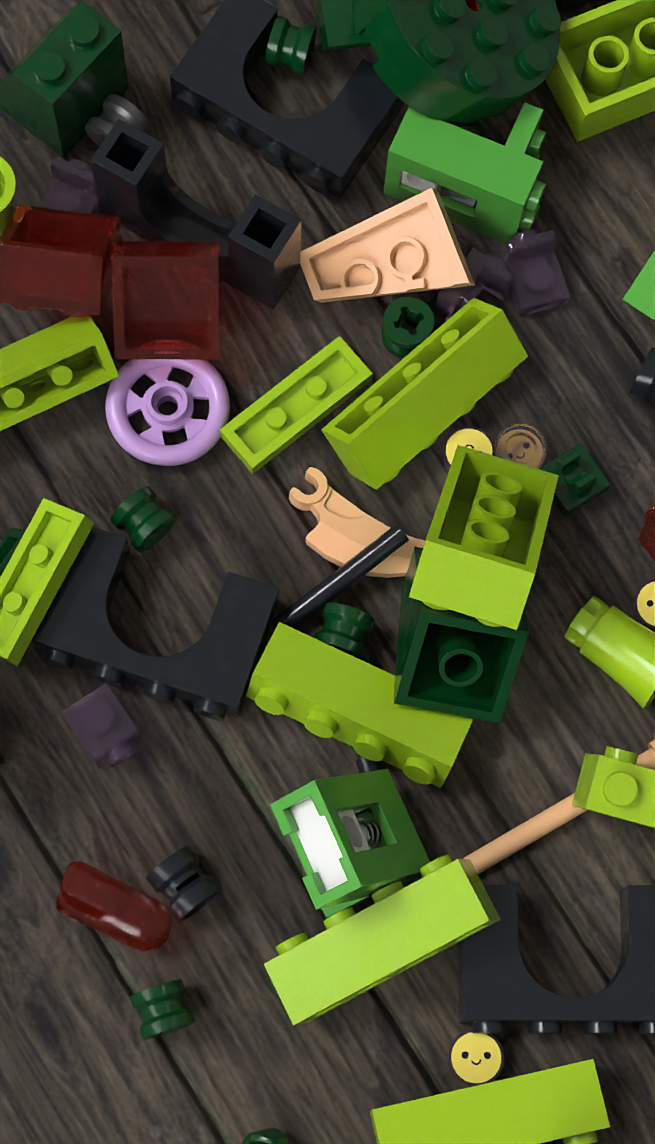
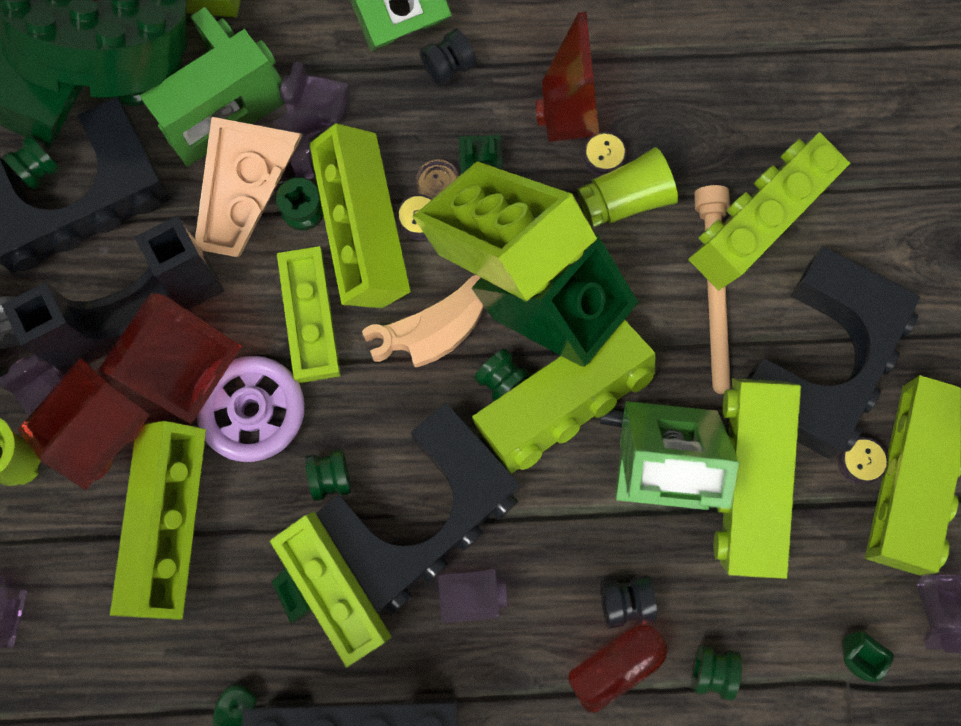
camera: 55 degrees left, 0 degrees up
black bar [271,523,409,629] -> none

